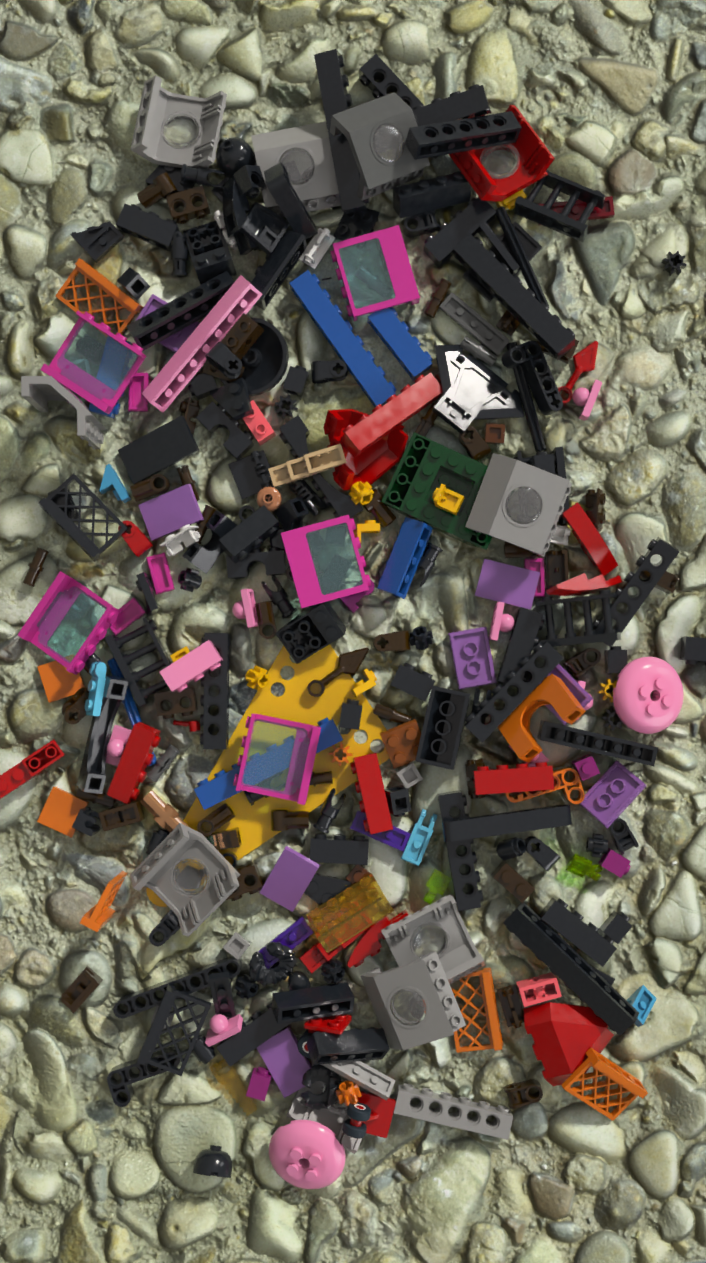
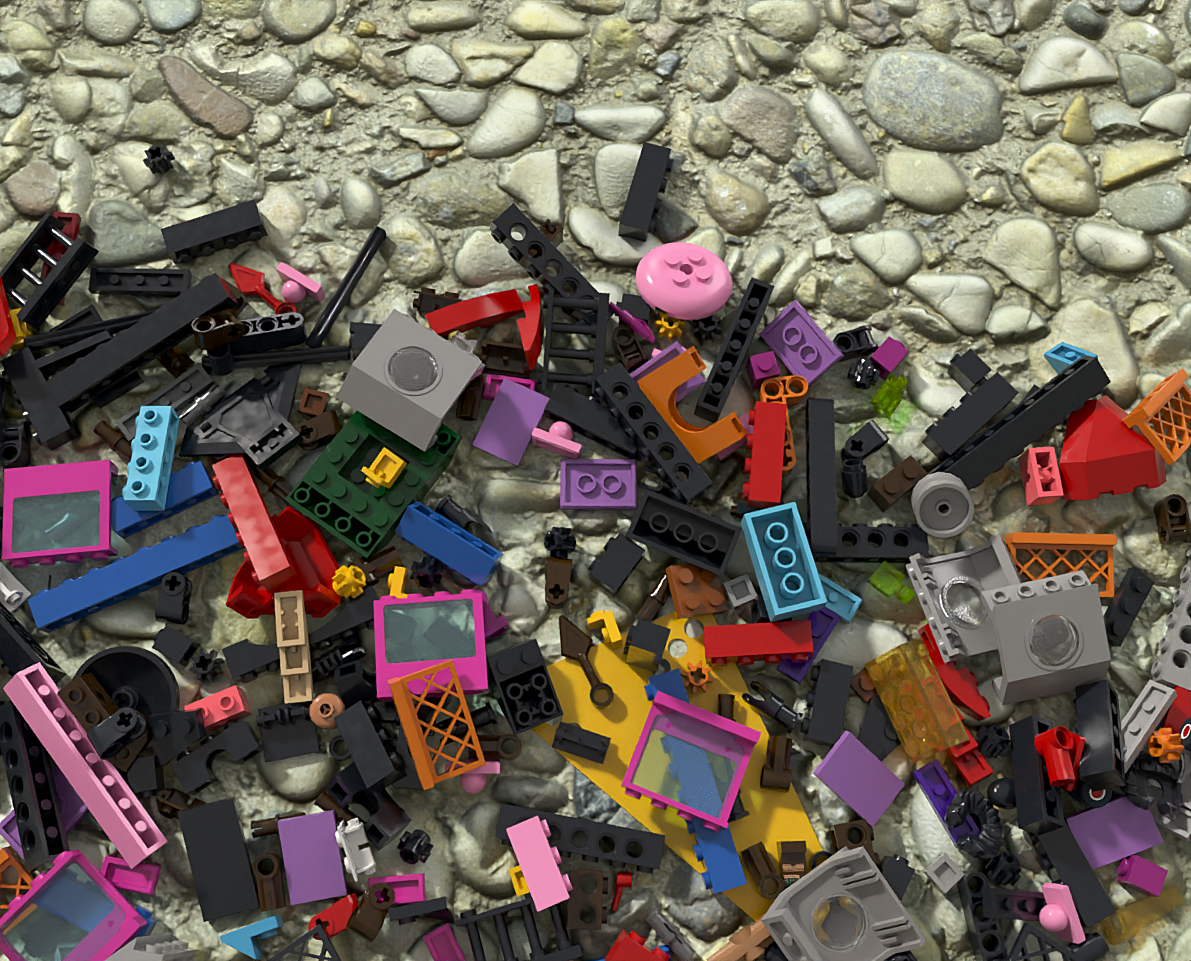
camera: 85 degrees left, 15 degrees down
yellow gear [245,665,269,691] -> none
dark brown hinge [497,984,524,1028] -> none
none -> black plate [88,268,192,296]
none -> medium azure brick [122,406,180,511]
none -> black brick [161,199,268,265]
none -> dark brown piece [192,308,245,350]
none -> black axle [305,226,386,348]
none -> dark brown piece [346,883,395,942]
none -> orange fence [387,659,486,790]
none -> black gear [410,556,443,589]
none -> black hinge [552,721,611,764]
none -> magenta hand [609,302,656,343]
none -> medium azure brick [741,502,827,622]
none -> black brick [879,854,915,901]
none -> light grey wheel [911,472,974,538]
none -> red piece [1034,726,1075,787]
none -> black plate [1103,567,1154,647]

